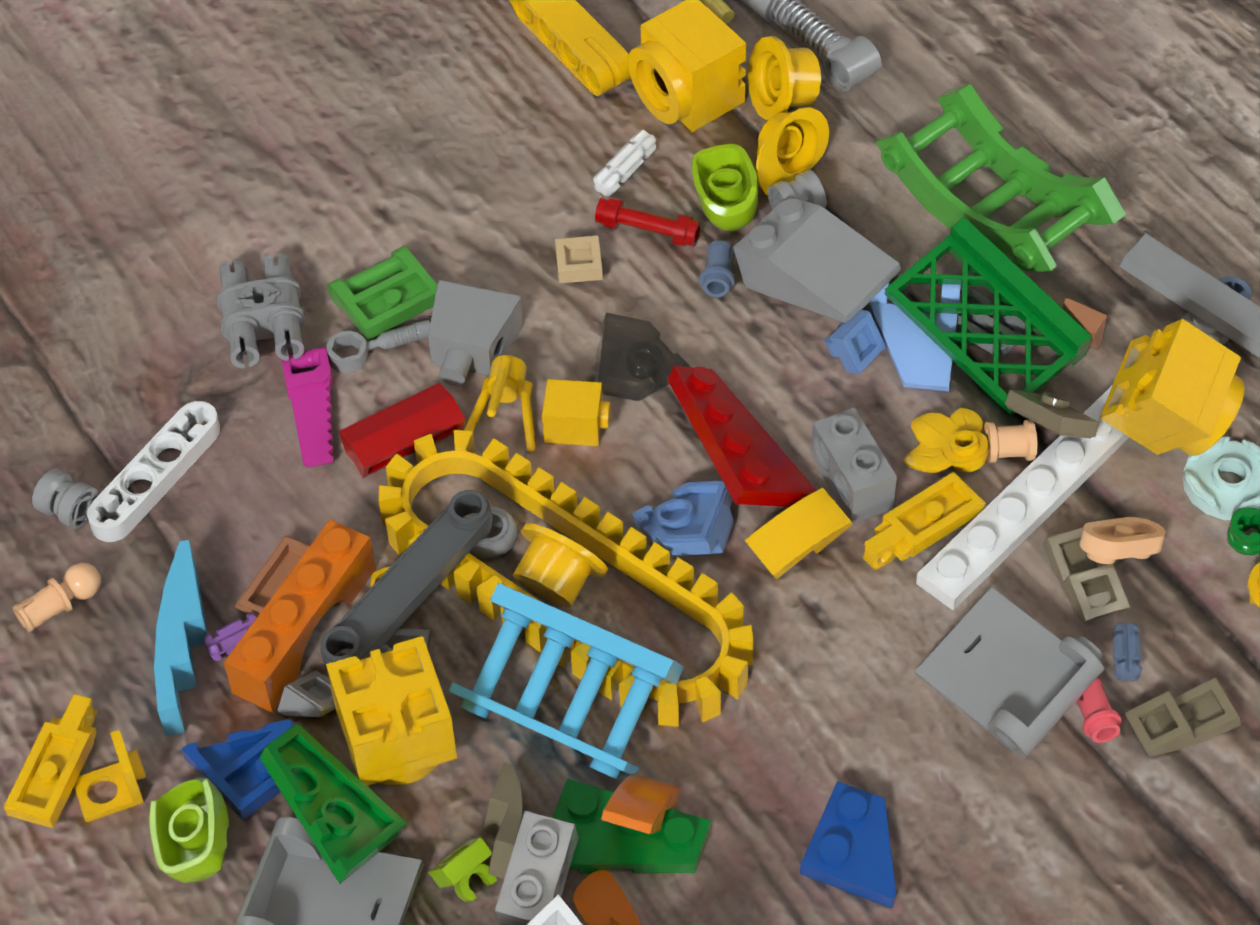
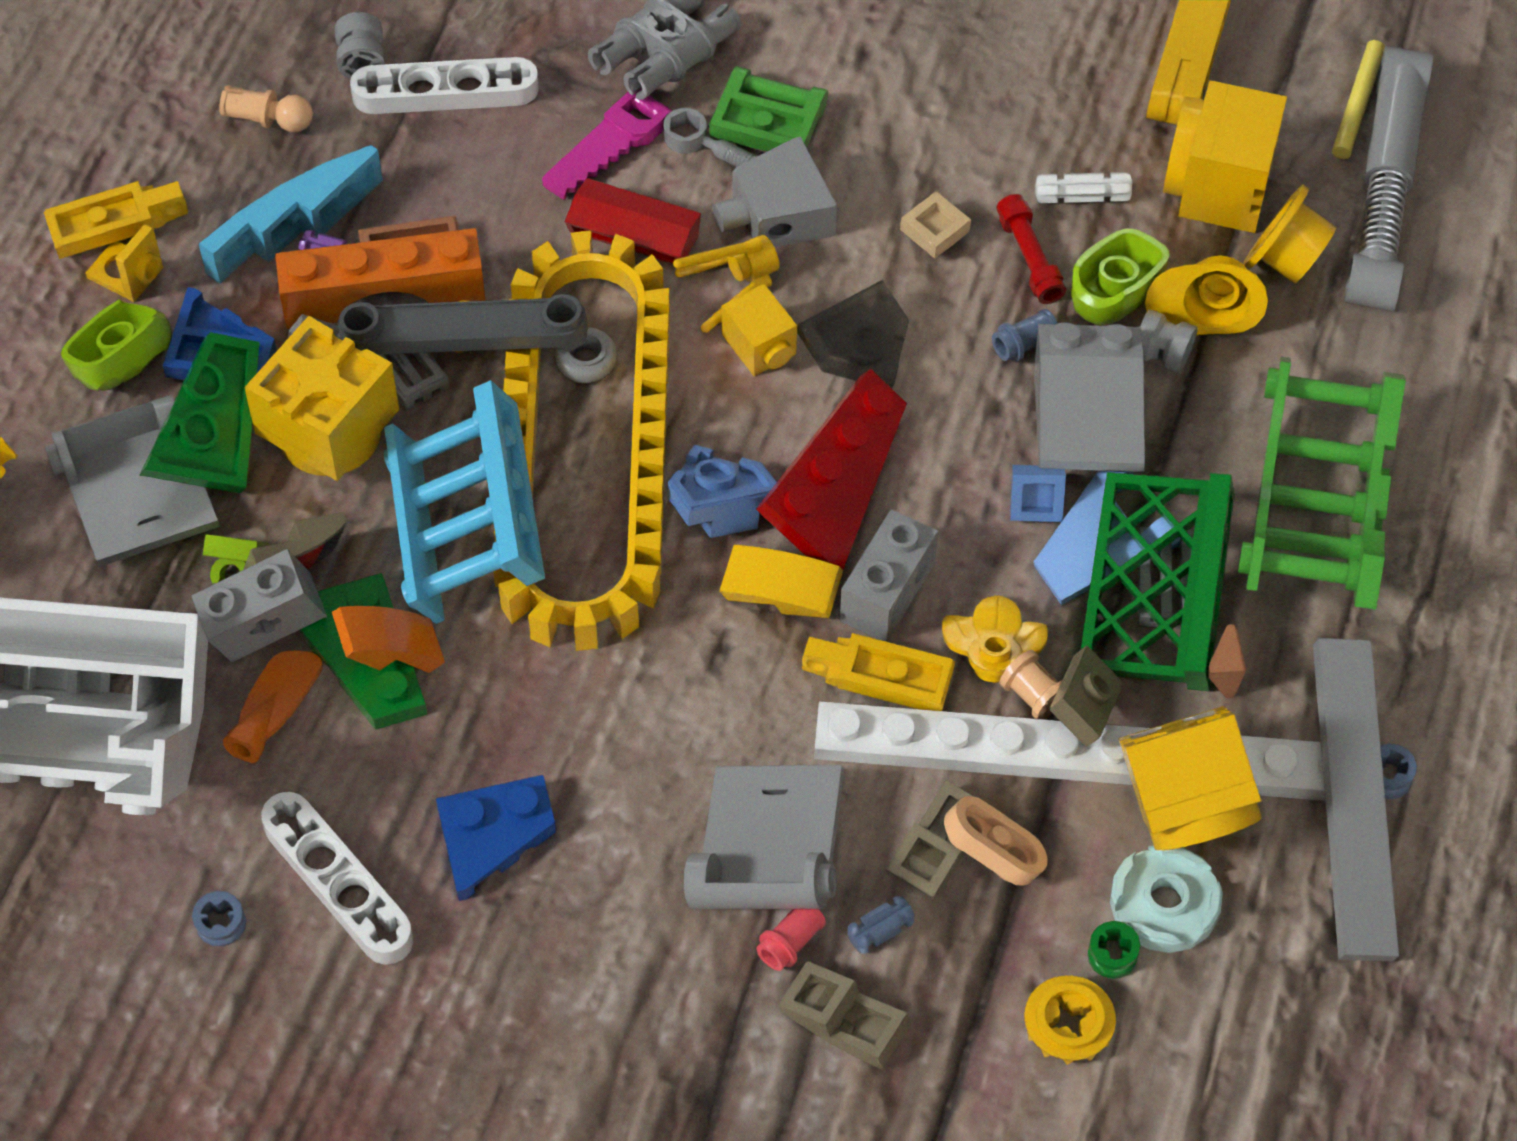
camera: 50 degrees right, 5 degrees up
yellow piece [513,523,608,608] -> none

